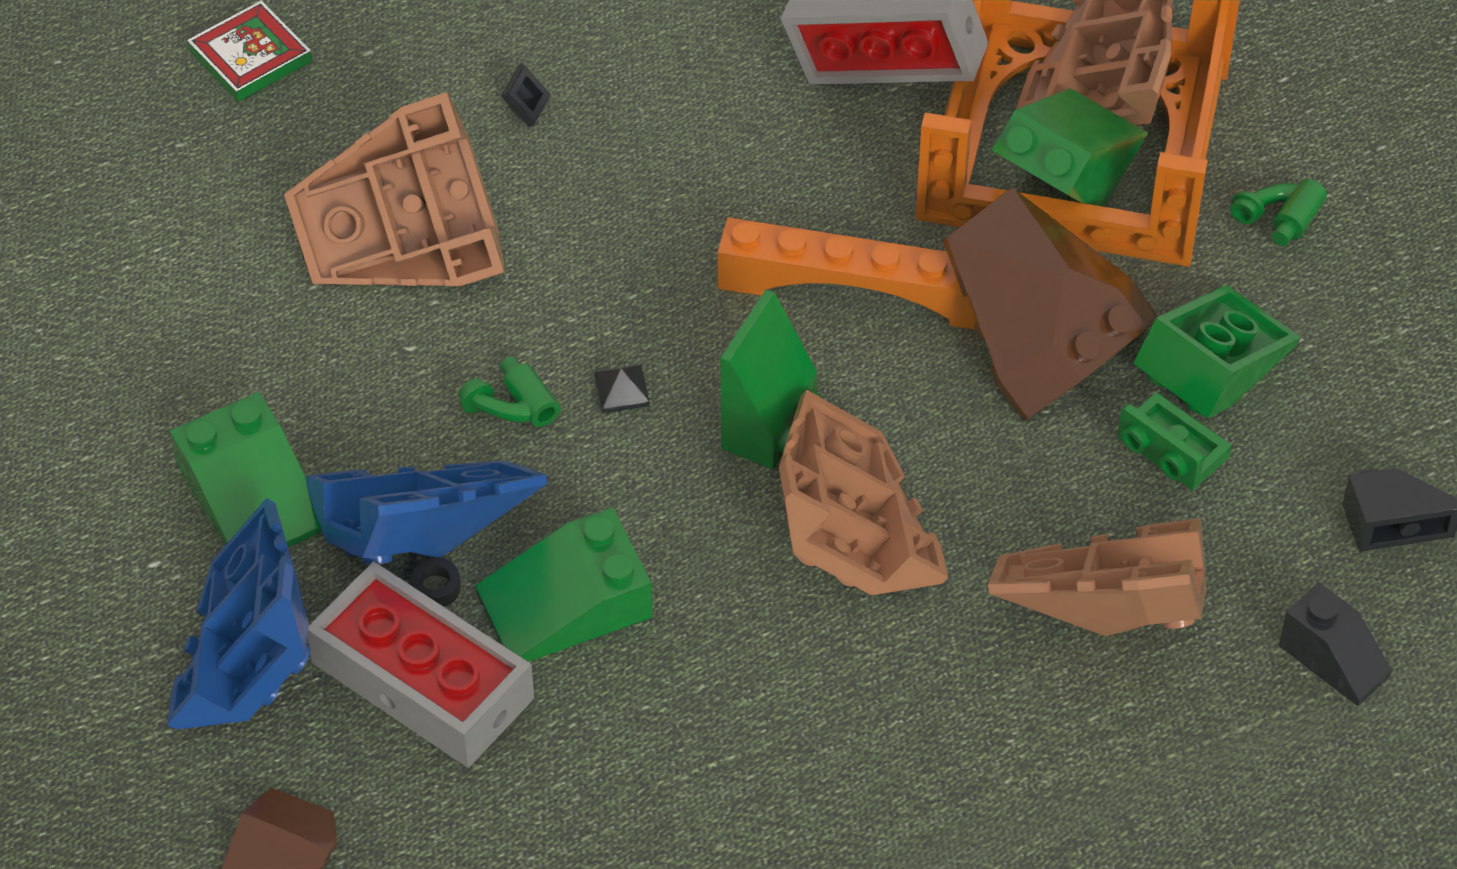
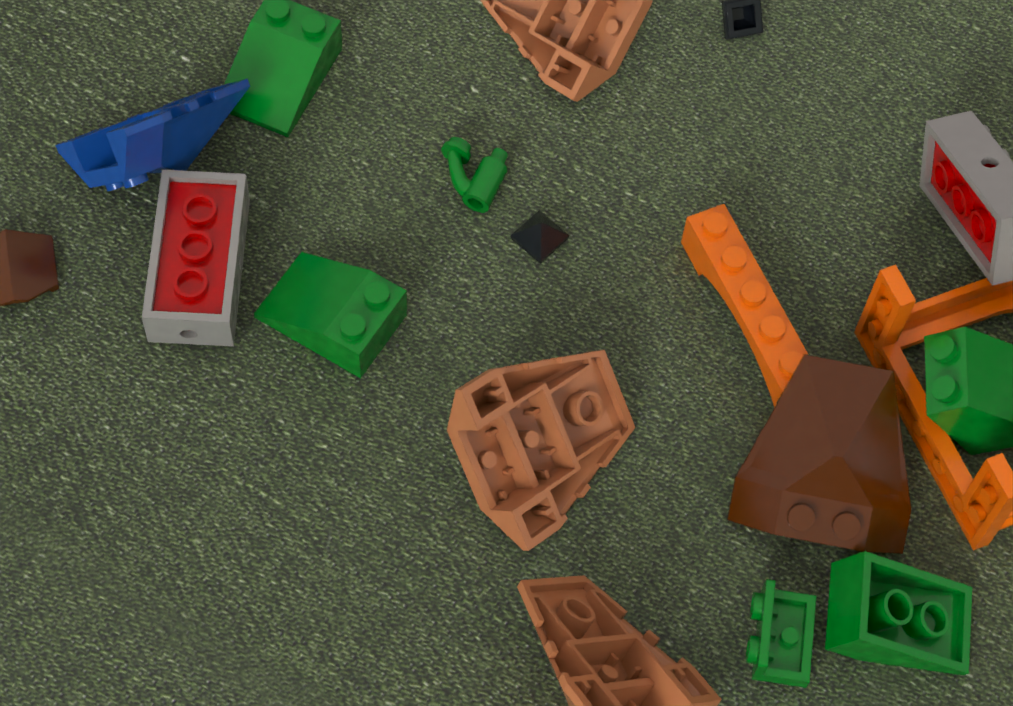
camera: 50 degrees right, 10 degrees up
blue wedge [305,461,547,564] -> none
black piece [410,557,461,607] -> none
green slope [720,289,821,470] -> none

